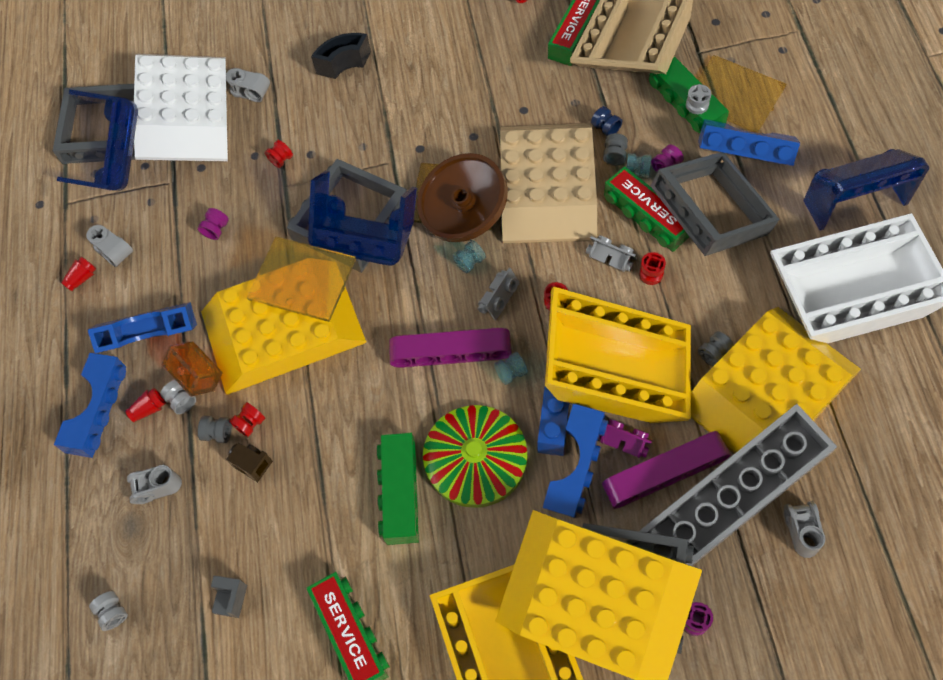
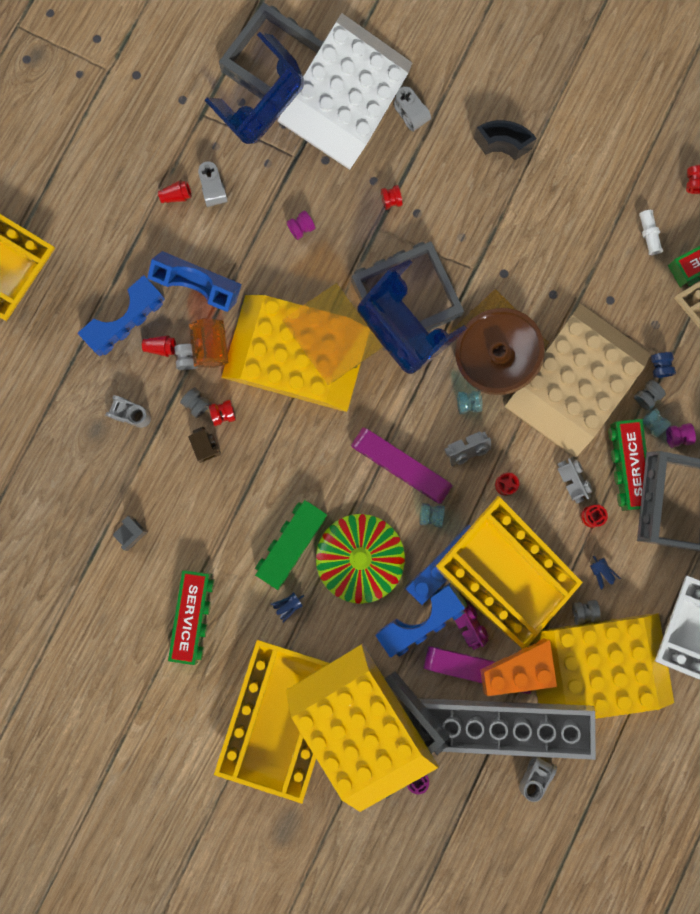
camera: 25 degrees right, 20 degrees up
light grey wheel [89,591,128,631] -> none
none -> dark blue piece [271,592,304,623]
none -> orange wedge [480,638,557,696]
none -> dark blue piece [590,556,621,590]
none -> white pin [639,210,663,255]

